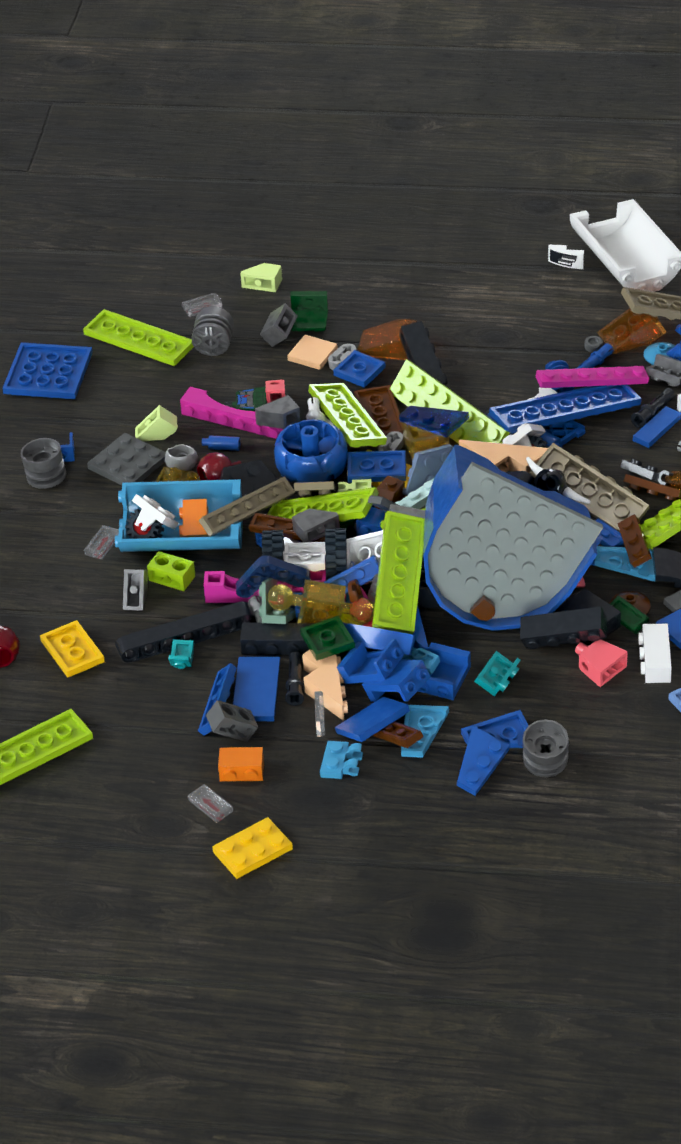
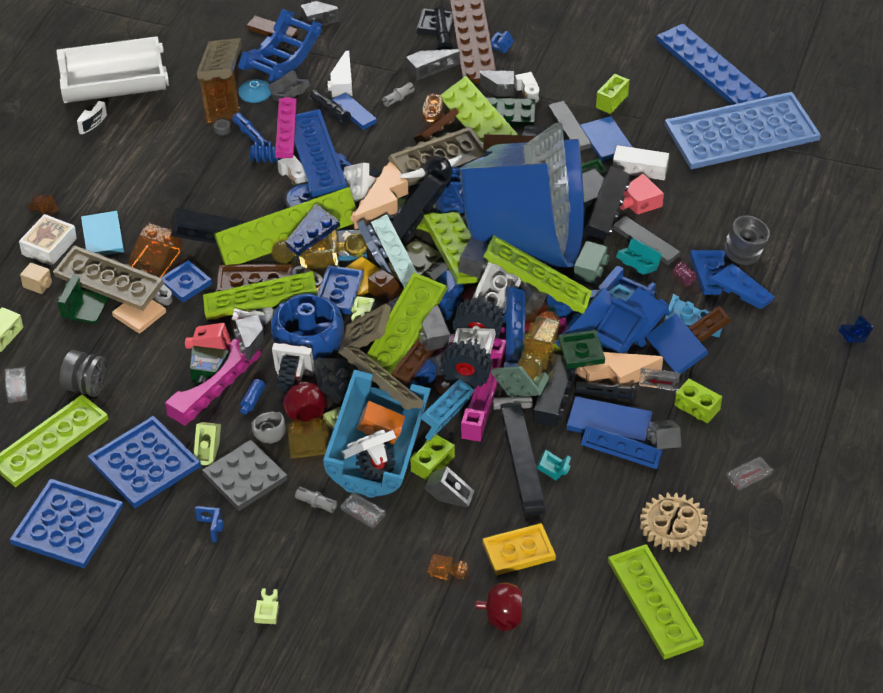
camera: 80 degrees left, 5 degrees up
flat silver wheel [20,438,67,489] -> none
yellow plate [212,817,293,879] -> none
orange brick [218,747,264,781] -> none
dark blue beam [236,556,310,598] -> none
flat silver brick [260,303,298,347] -> none
dark azure plate [320,741,363,779] -> none
reddish brown tile [348,579,363,602] -> none
reddish brown tile [470,596,495,621] -> none
plate [620,458,673,486] -> none
none -> brick [19,214,77,266]
none -> tan brick [20,262,52,294]
none -> reddish brown bracket [27,194,59,217]
none -> dark tan plate [53,245,164,311]
none -> medium azure tile [81,211,124,256]
none -> plate [88,416,201,508]
none -> white plate [272,343,315,392]
none -> light grey pin [295,486,337,513]
none -> dark azure fence [421,378,475,441]
none -> clear orange plate [427,554,469,580]
none -> sand green brick [574,241,609,284]
none -> tile [613,216,680,265]
none -> tan gear [640,493,708,552]
none -> clear pink bush [673,262,697,286]
none -> lime brick [675,379,722,424]
none -> clear blue bracket [838,316,873,343]

